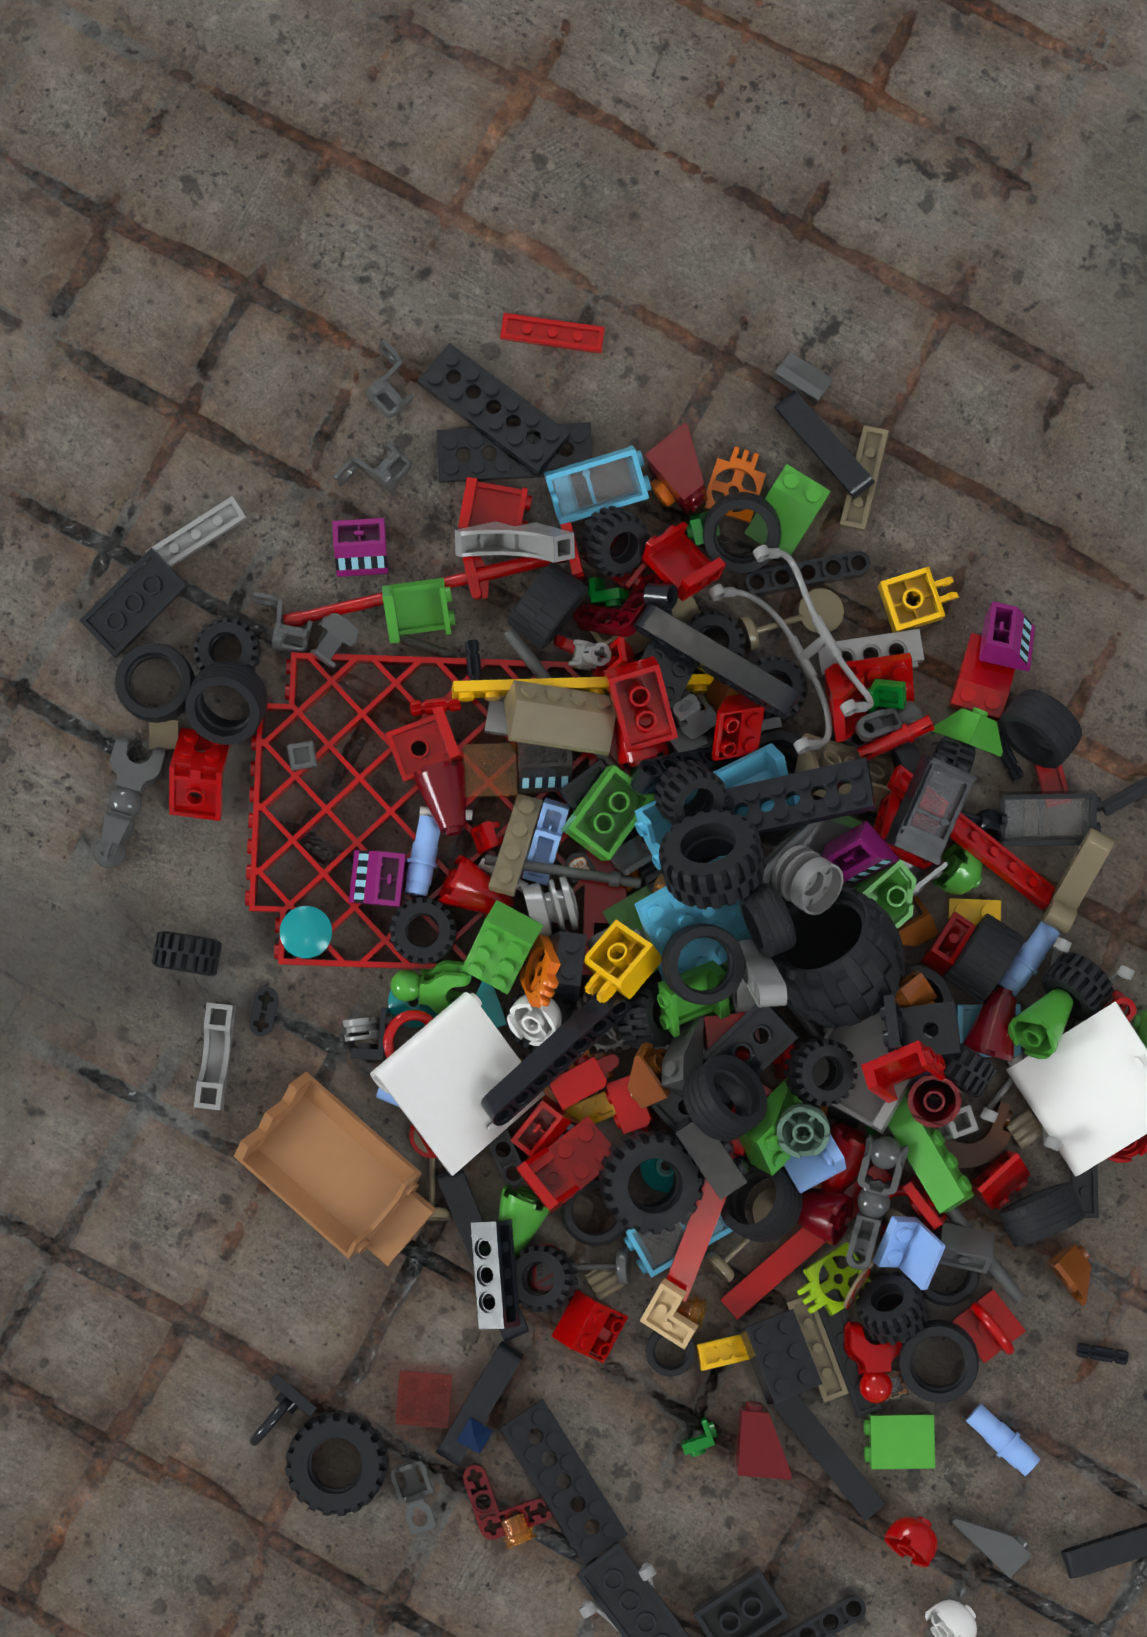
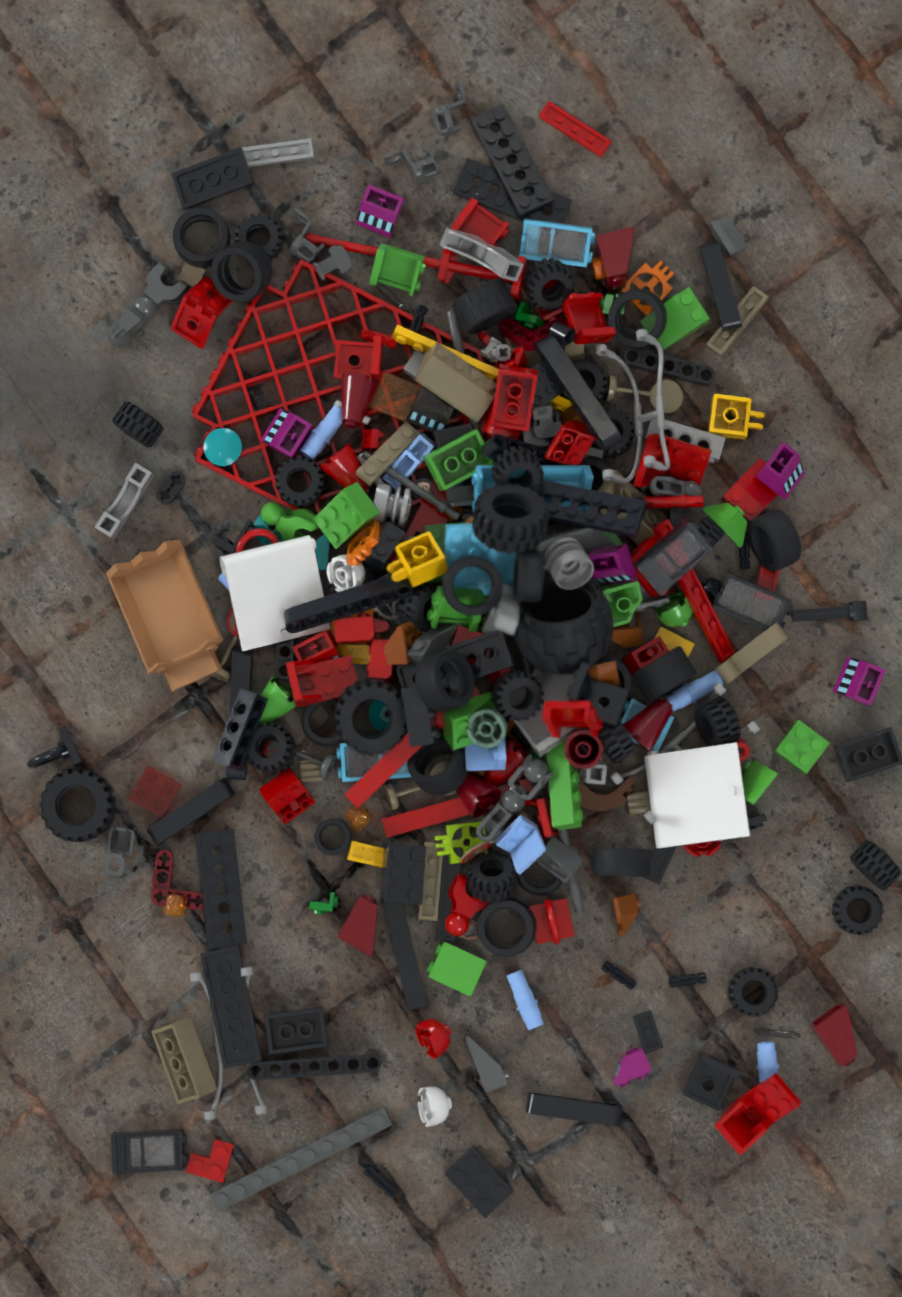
camera: 30 degrees right, 0 degrees up
dark grey tile [287,740,318,771] -> none
light grey wheel [342,1016,380,1042] -> none
dark blue slope [457,1417,493,1454] -> none
tan plate [640,1278,698,1349] -> none
green bracket [865,678,907,713] -> none
red slope [971,1150,1031,1210] -> none
bright green cone [1008,989,1074,1059] -> none

